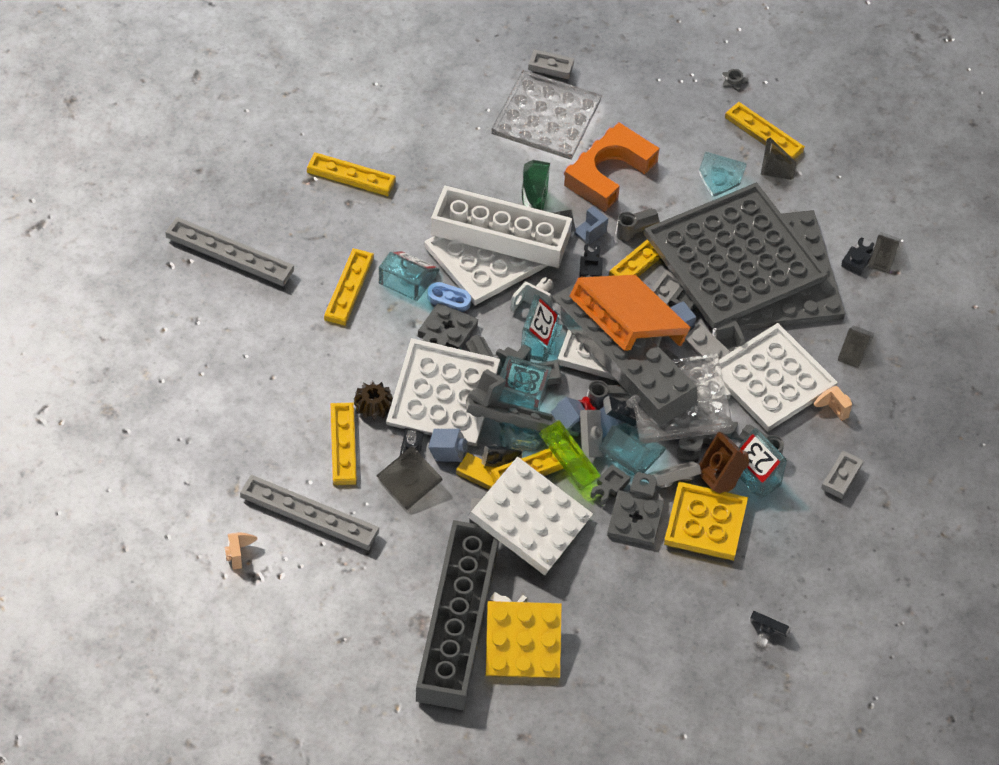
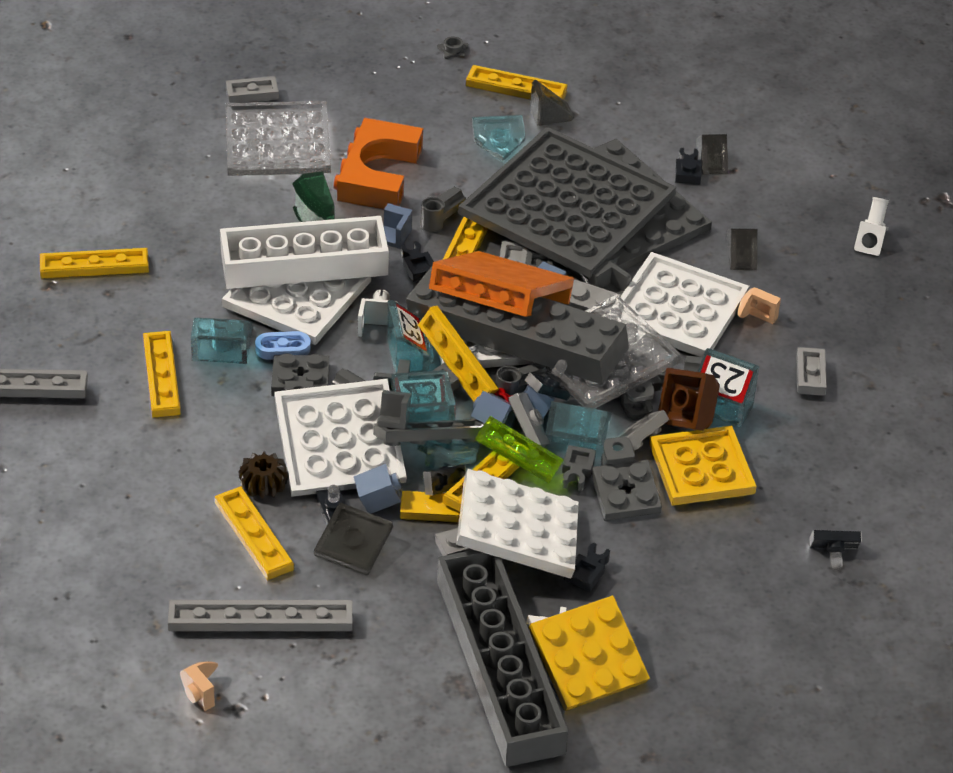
camera: 25 degrees left, 10 degrees down
none -> yellow tile [418,305,499,402]
none -> black plate [564,543,610,592]
none -> white bracket [854,197,889,256]

